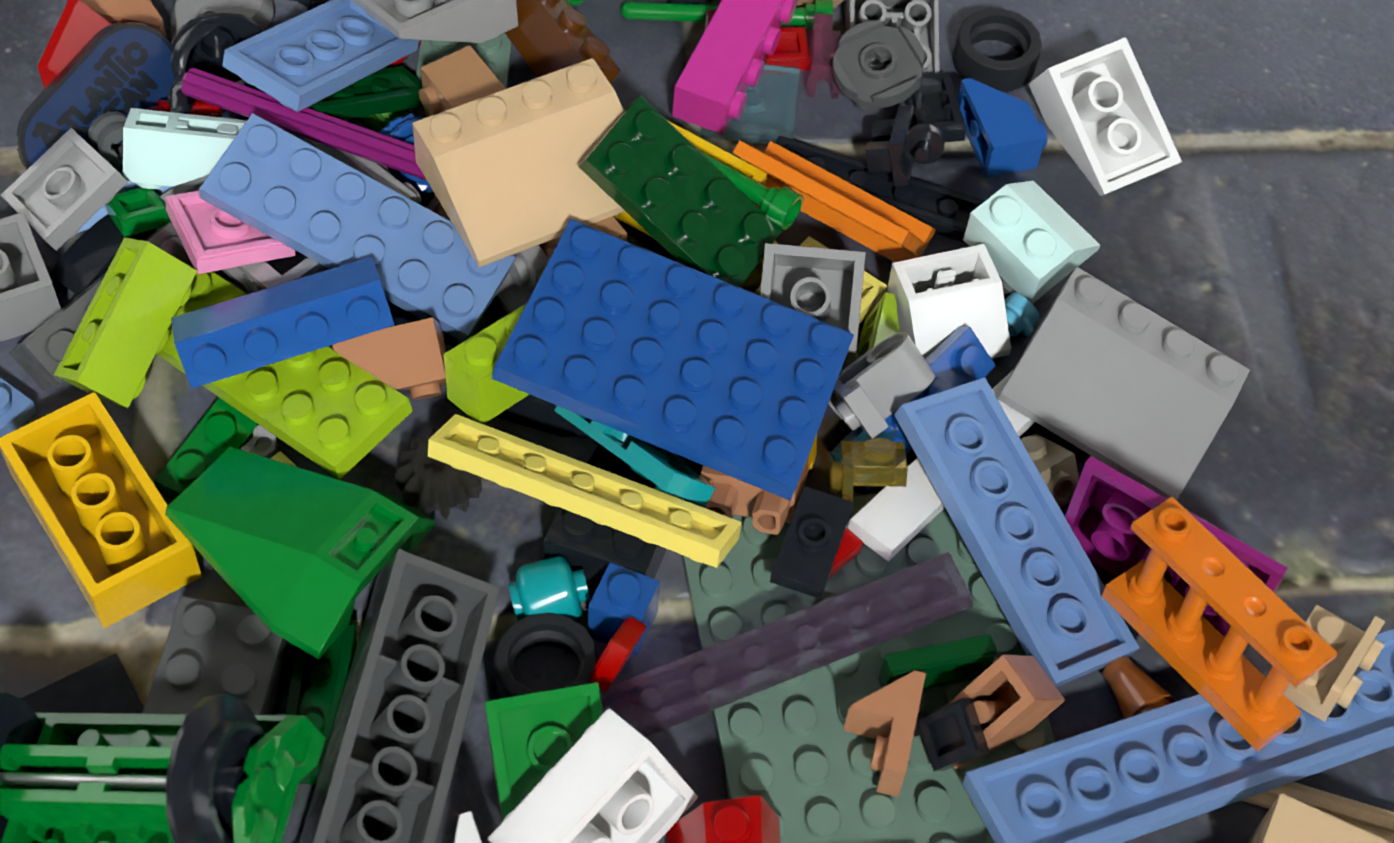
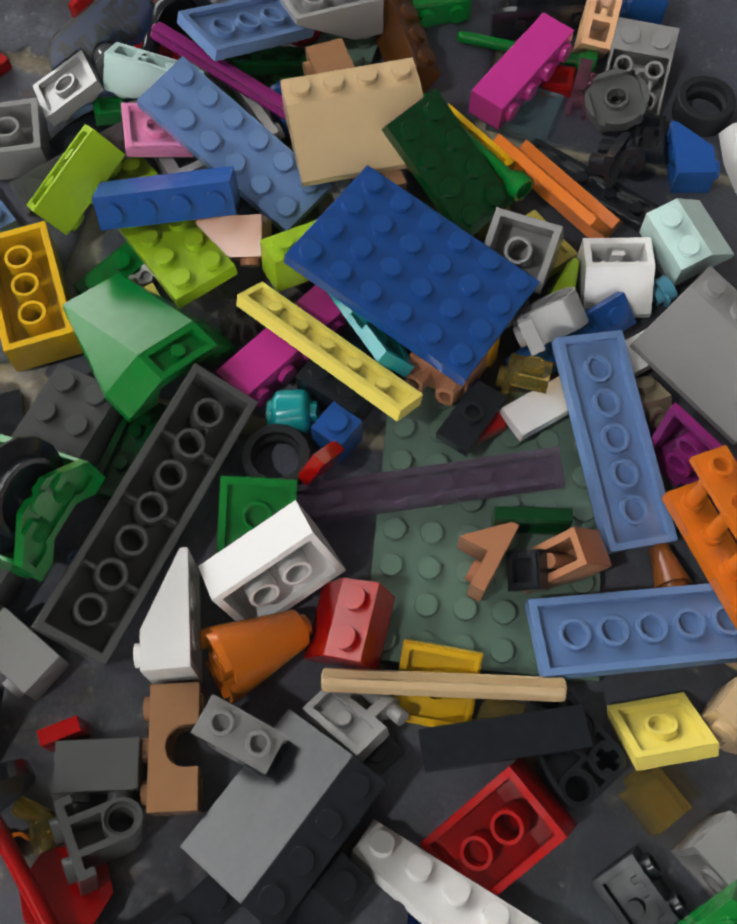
camera: 20 degrees right, 10 degrees up
none -> dark pink brick [215,285,346,409]

